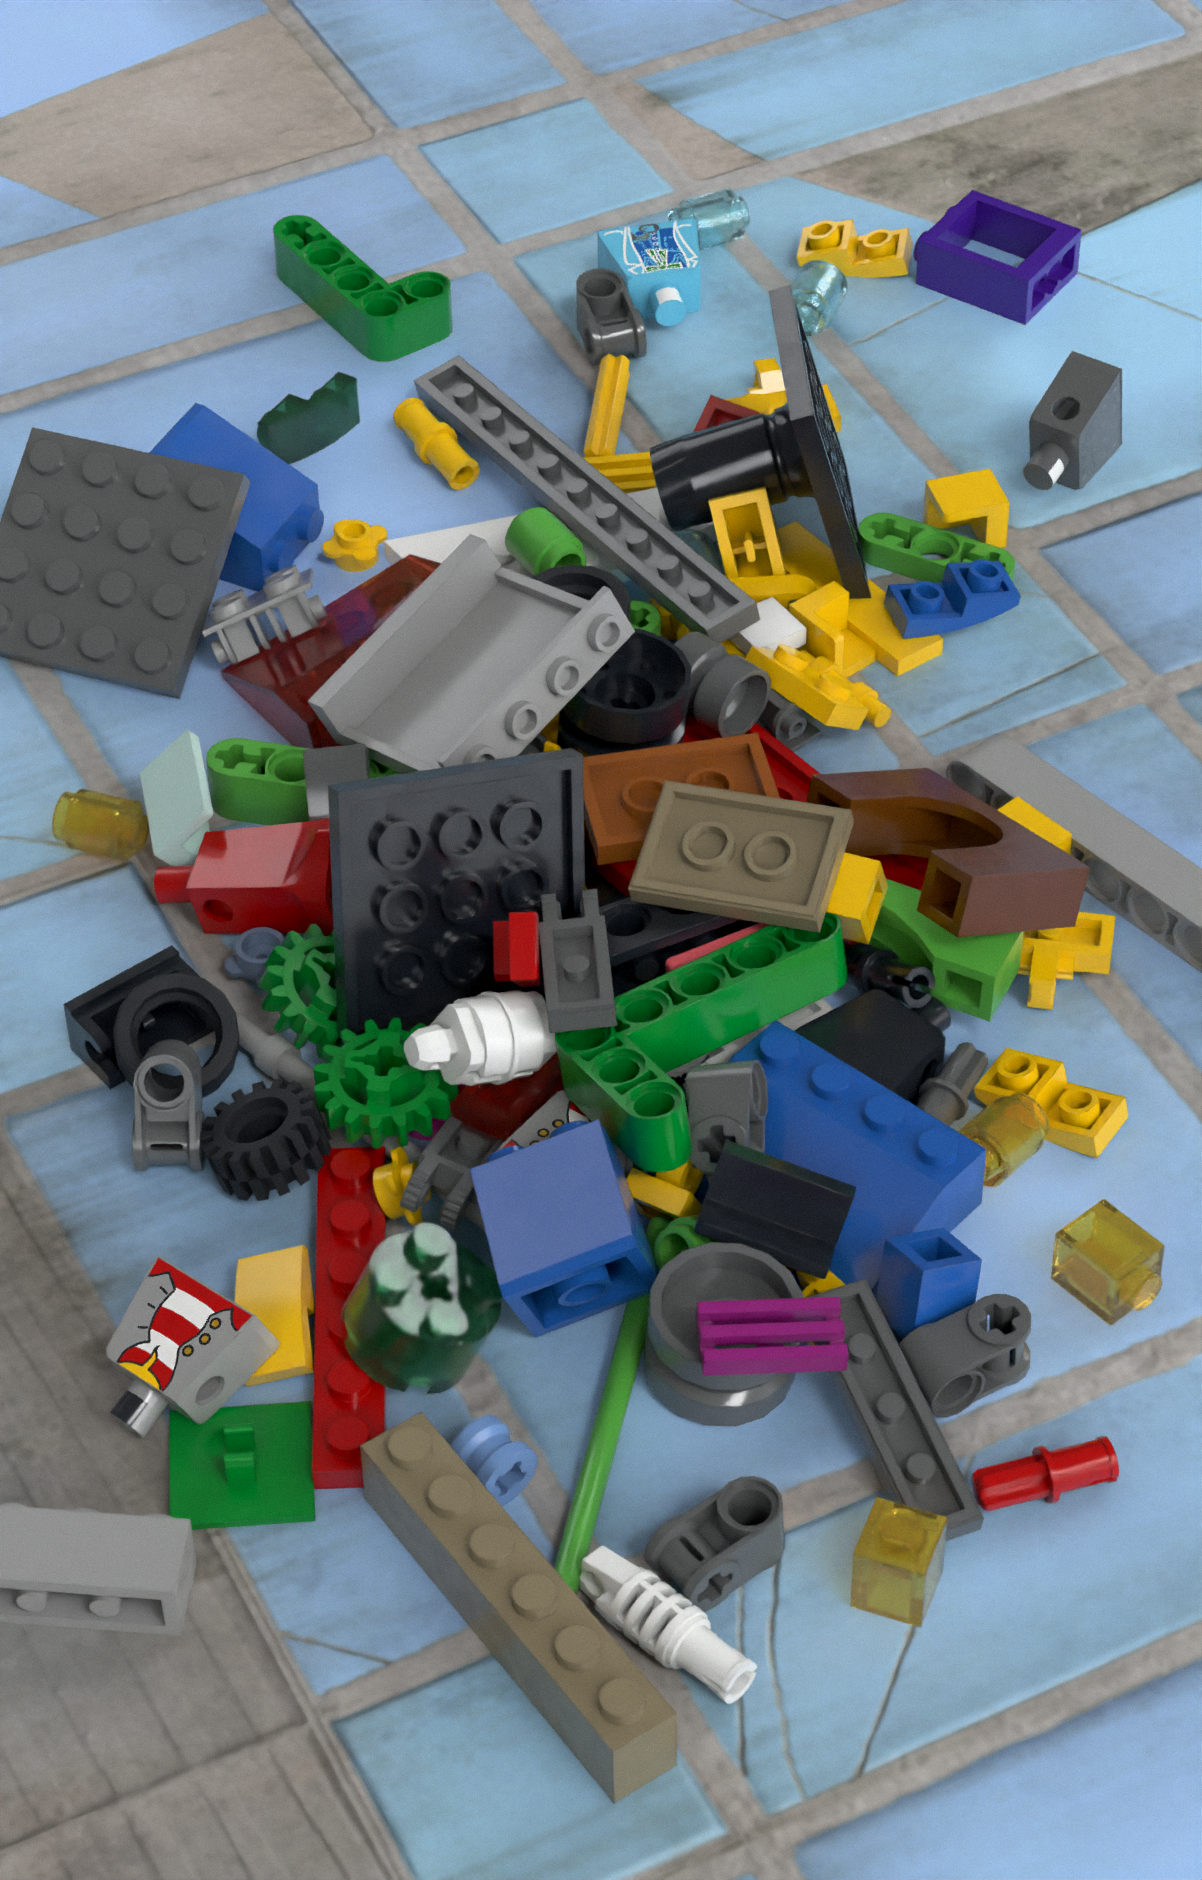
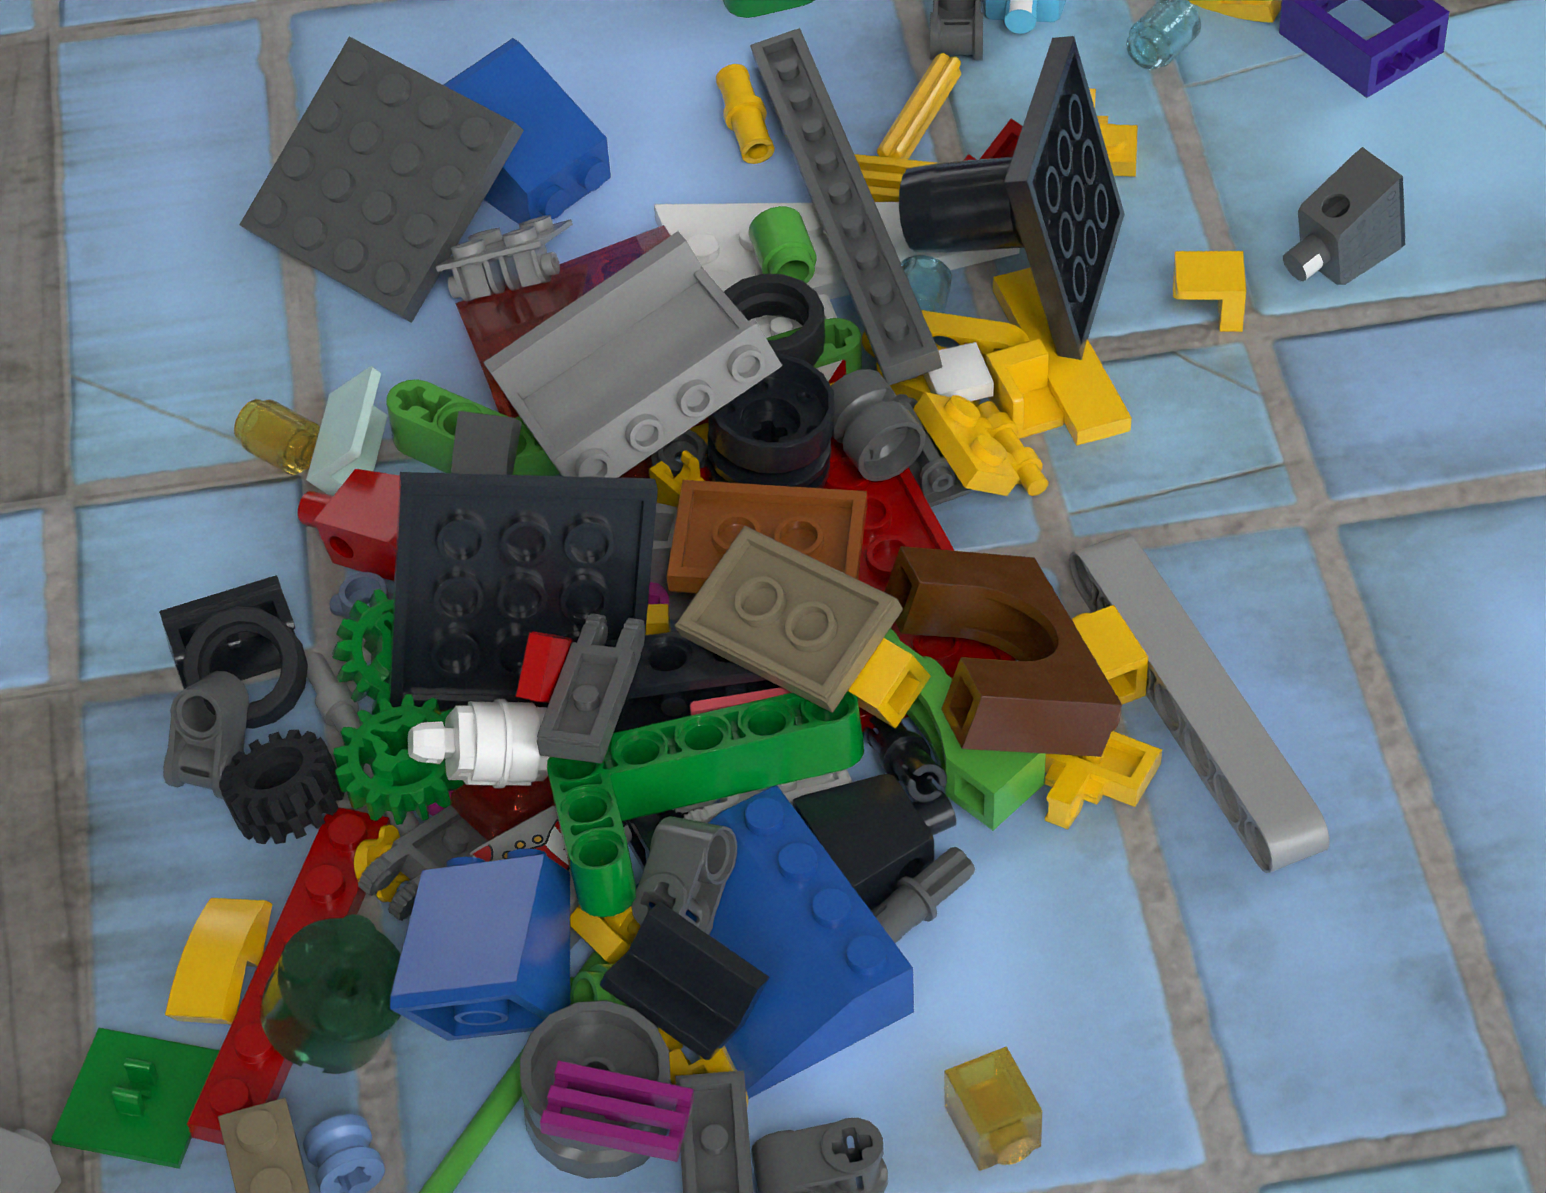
camera: 20 degrees right, 5 degrees up
torso [106,1255,281,1438] -> none
slope [257,371,360,464] -> none
yellow plate [322,520,387,572] -> none
yellow slope [708,486,787,578] -> none
bright green beam [858,513,1015,583] -> none
blue brick [876,1227,982,1338] -> none
blue slope [884,560,1021,639] -> none
clear yellow brick [958,1093,1049,1187] -> none
yellow slope [974,1048,1129,1158] -> none

